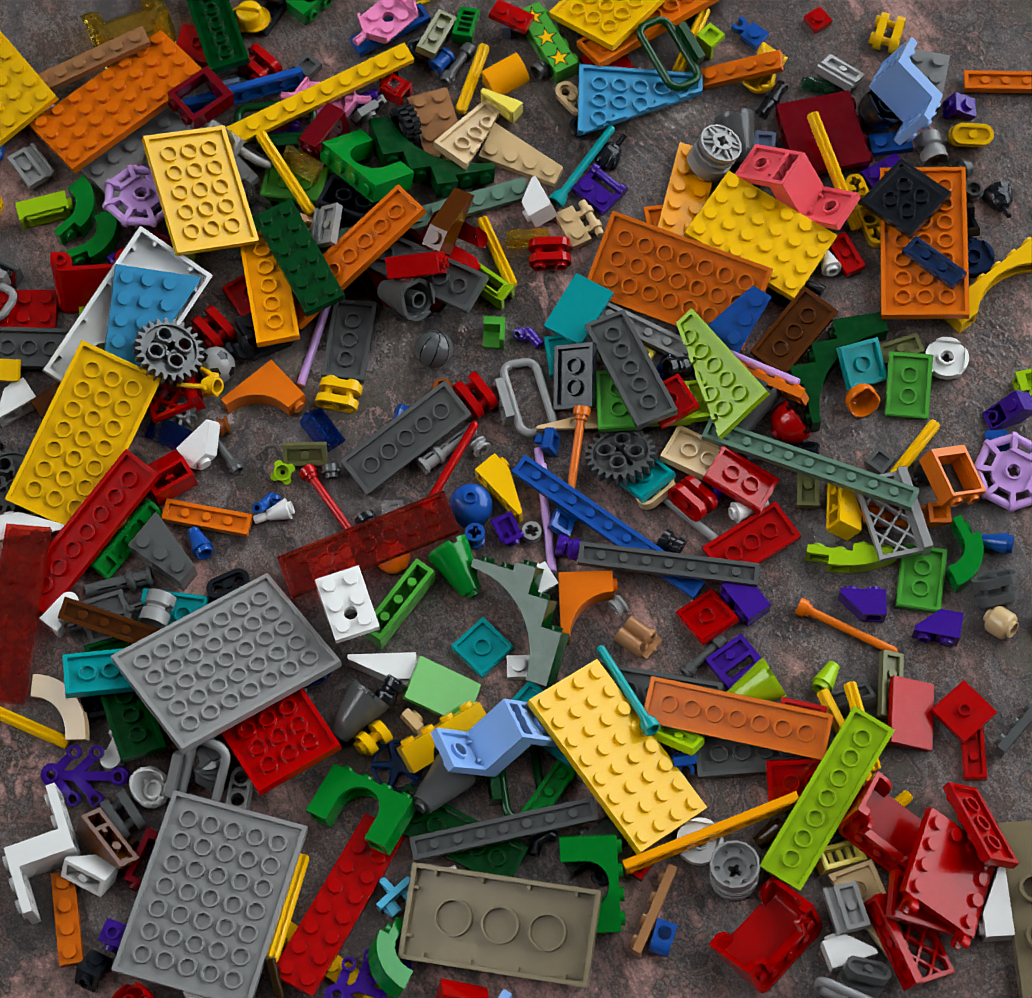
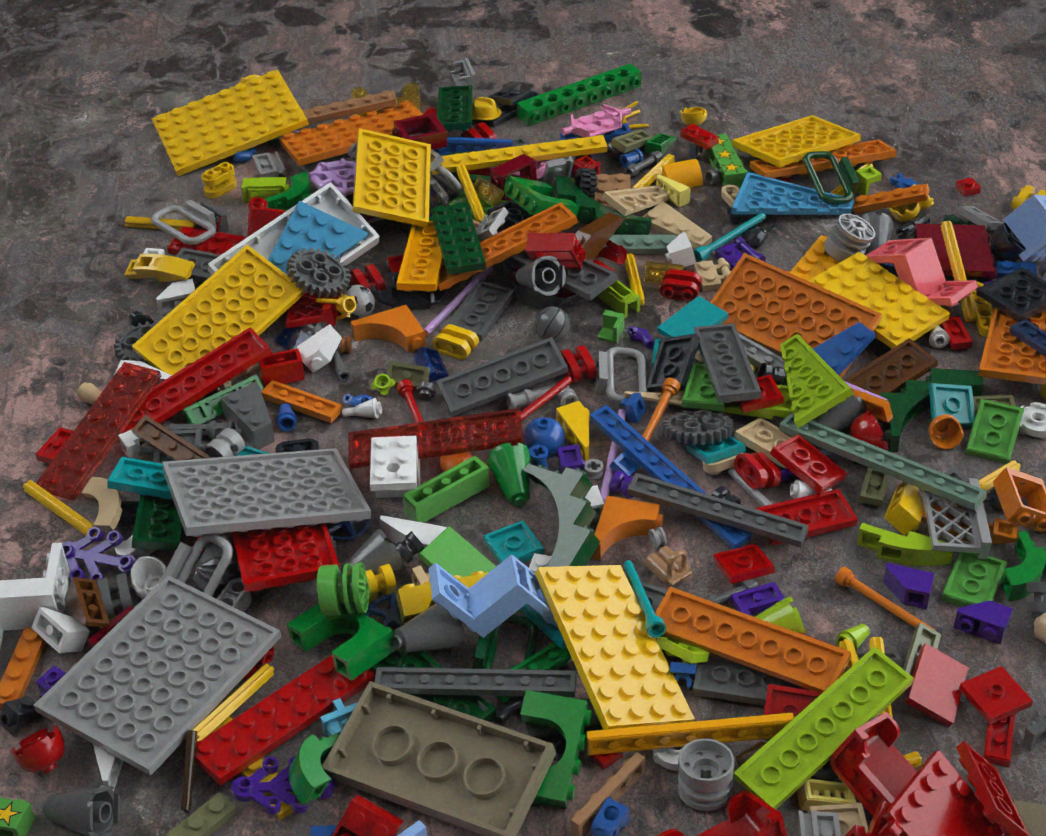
camera: 15 degrees right, 25 degrees down
dark purple slope [720,582,771,627] -> none
none -> bright green wheel [317,562,370,617]

